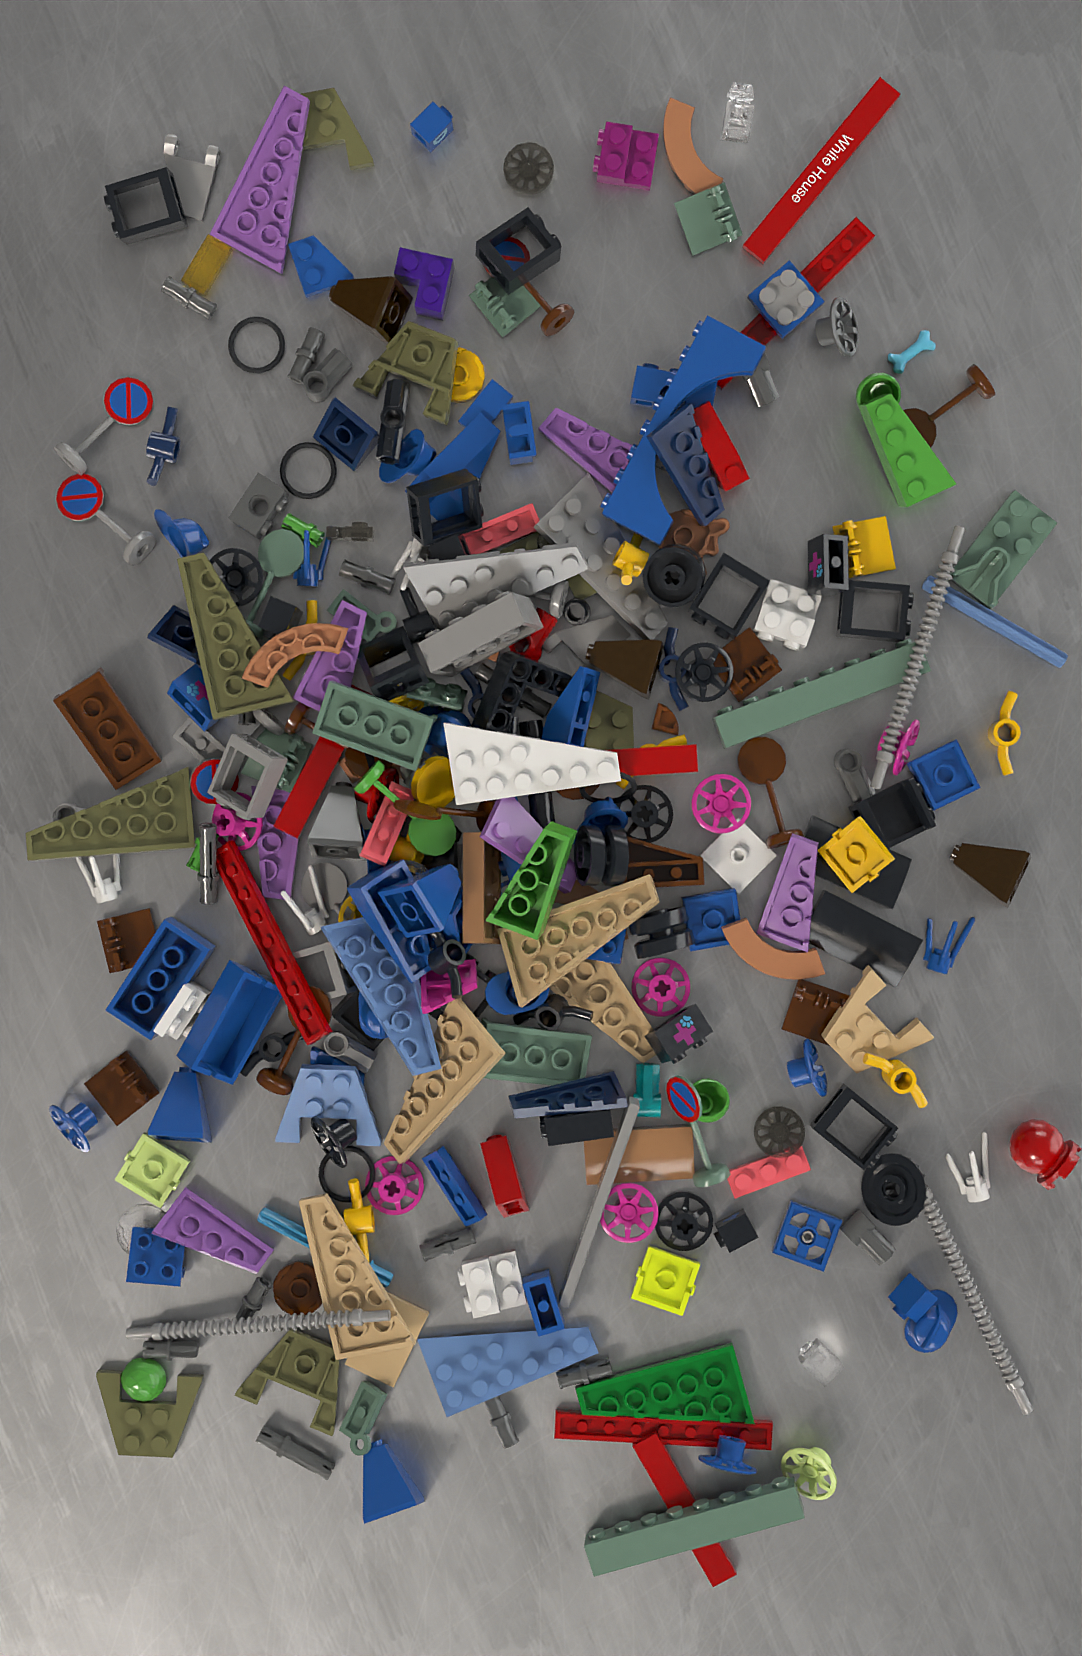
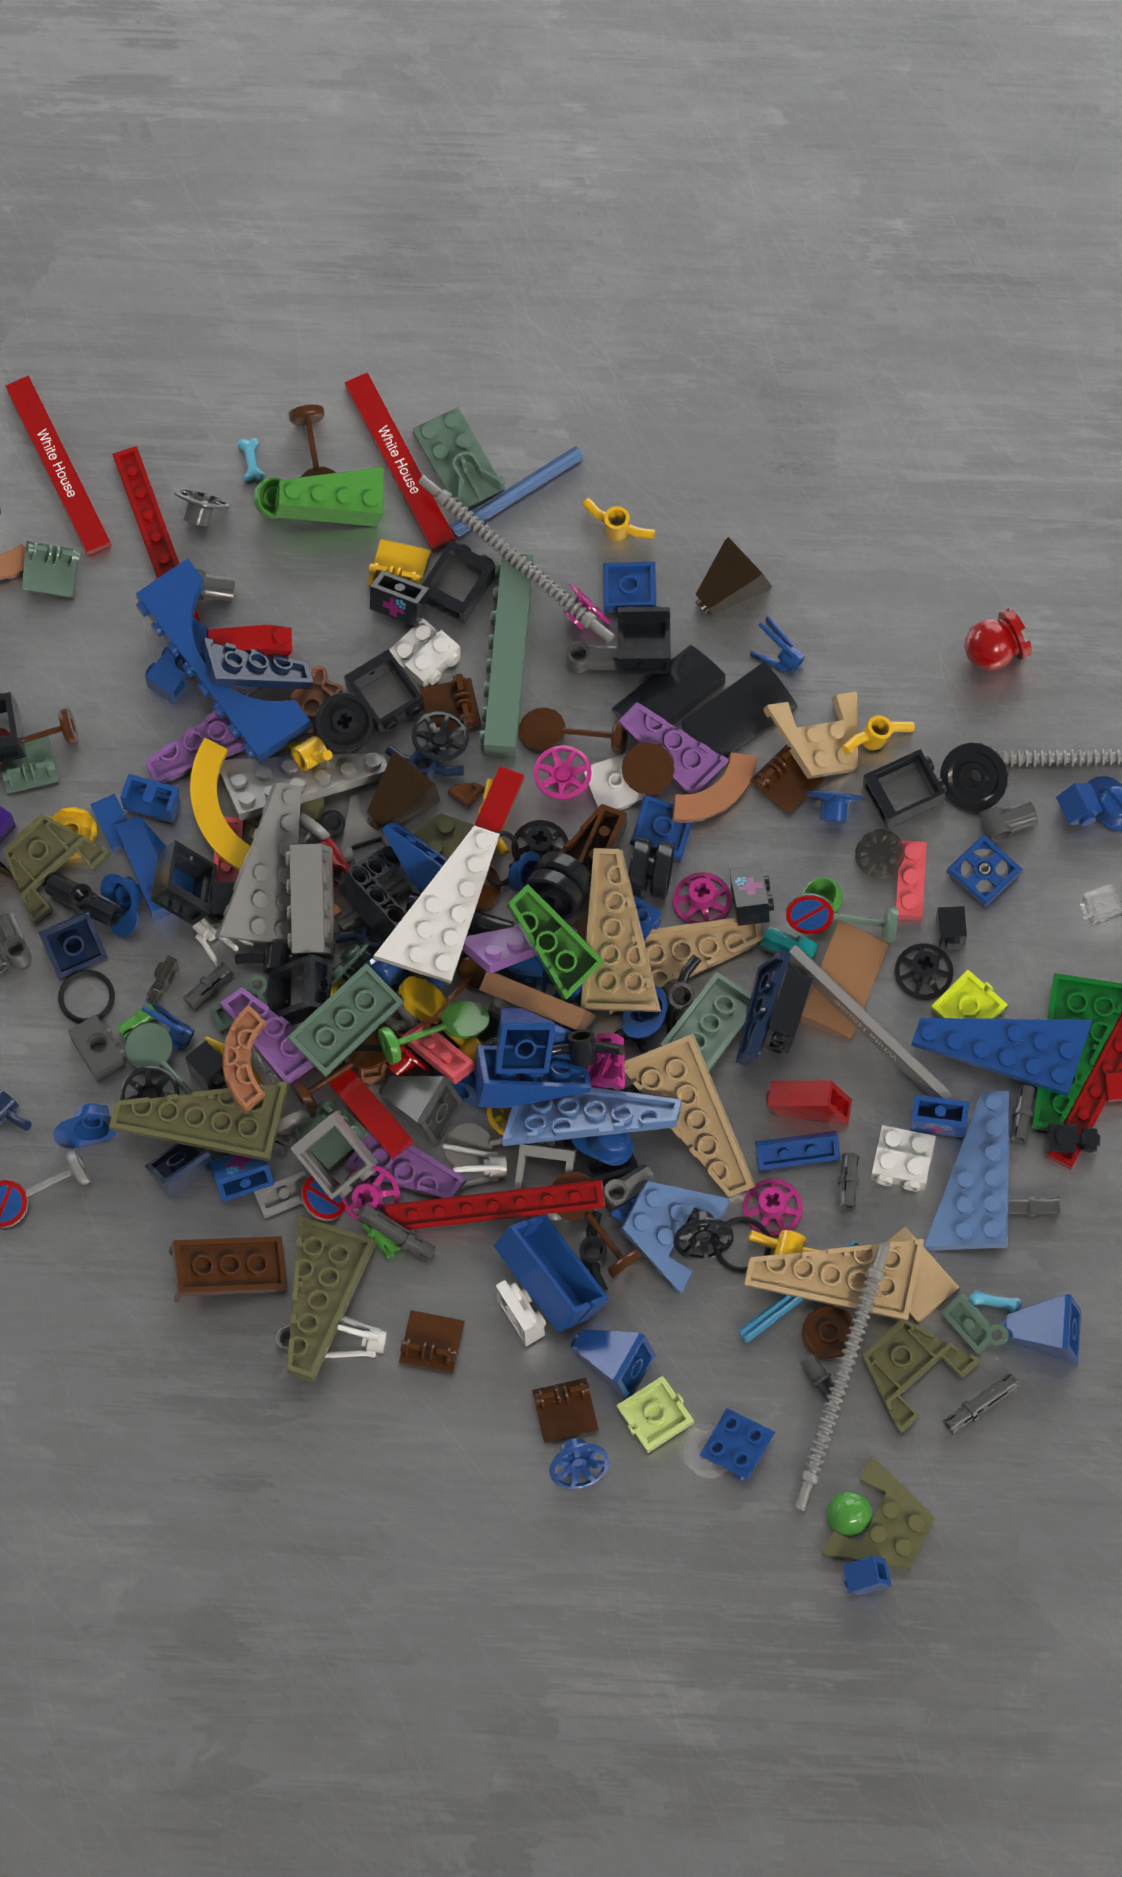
camera: 60 degrees left, 20 degrees down
blue brick [106,917,217,1040] -> none
dark grey axle [142,1339,199,1361] -> none
medium lavender wing [152,1187,273,1274] -> none
dark pink wheel [600,1183,658,1243] -> none
light grey piece [747,260,825,339] -> none
yellow plate [818,816,895,893] -> none
white plant [945,1132,991,1202] -> none
none -> yellow tile [190,738,251,872]
none -> red tile [344,372,456,552]
none -> reddish brown tile [622,742,675,795]
none -> blue brick [843,1556,892,1595]
none -> blue wing [911,1018,1092,1097]
none -> medium azure piece [969,1290,1022,1312]
none -> black plate [1047,1123,1100,1154]

